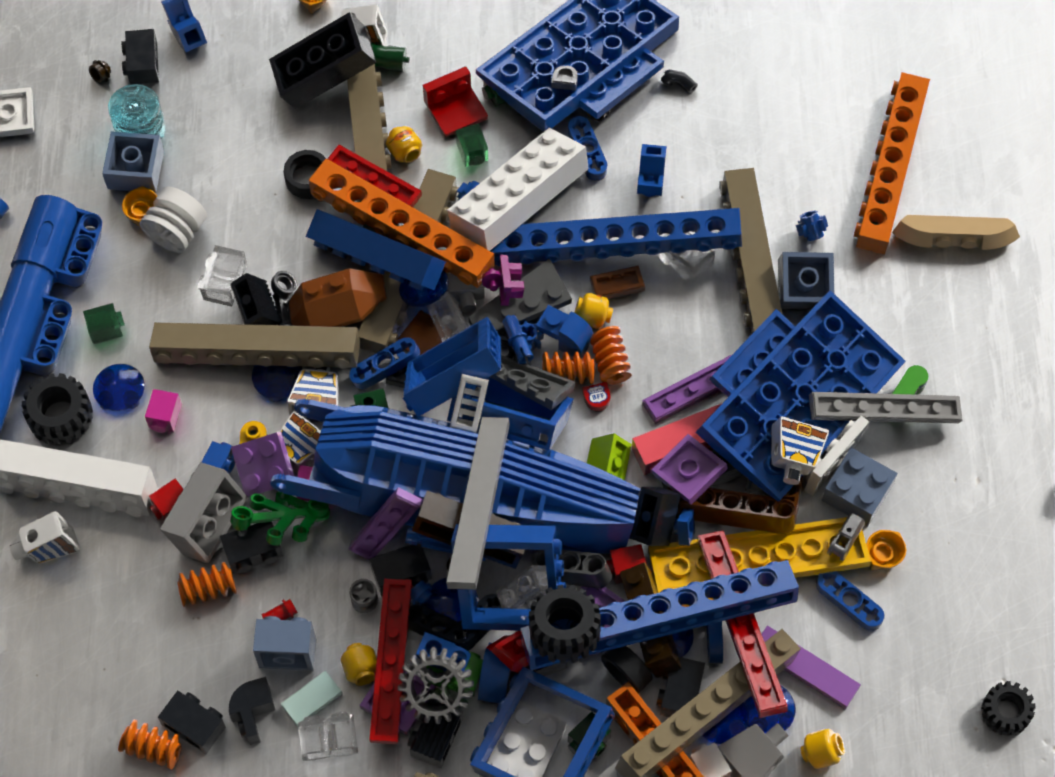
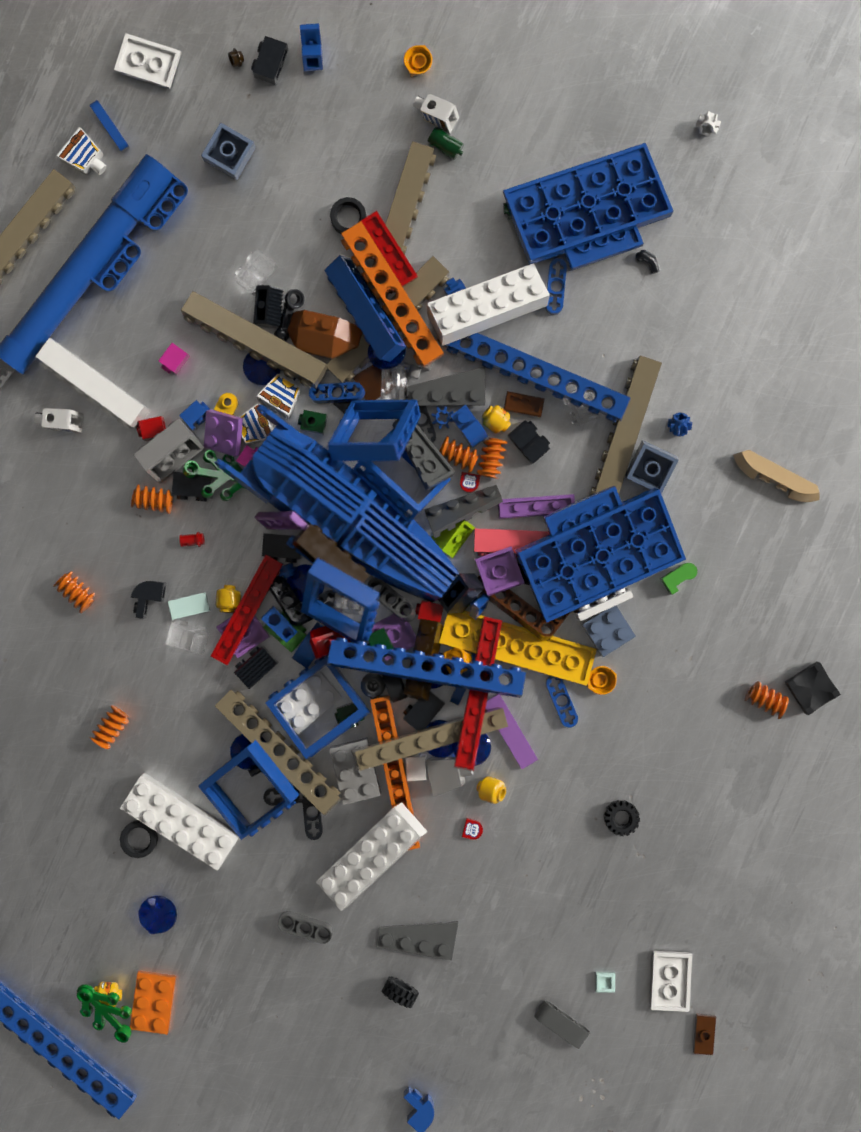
camera: 20 degrees right, 25 degrees up
black tyre [21,373,93,445] -> none
clear green brick [83,303,125,344] -> none
clear blue dish [93,364,145,411] -> none
clear light blue wheel [108,84,166,139] -> none
light orange hat [122,186,157,229] -> none
white wheel [139,186,207,253] -> none
black brick [158,690,226,754] -> none
sand blue brick [253,616,317,671] -> none
black brick [269,12,376,109] -> none
flat silver wheel [349,579,378,613] -> none
yellow head [386,126,422,163] -> none
light grey gear [398,647,474,724] -> none
red bracket [422,66,488,137] -> none
light grey tile [446,417,510,590] -> none
white slope [450,374,489,433] -> none
clear green brick [455,123,488,167] -> none
magenta hips [482,255,525,306] -> none
blue axle [502,315,534,364] -> none
black tyre [529,585,601,664] -> none
flat silver tile [551,66,578,91] -> none
blue brick [637,144,667,197] -> none
torso [772,416,829,485] -> none
light grey tile [809,392,963,424] -> none
flat silver bar [827,513,865,561] -> none
orange brick [853,72,930,255] -> none
none -> dark grey head [361,673,385,698]
none -> dark grey wing [424,485,503,538]
none -> black brick [507,420,550,464]

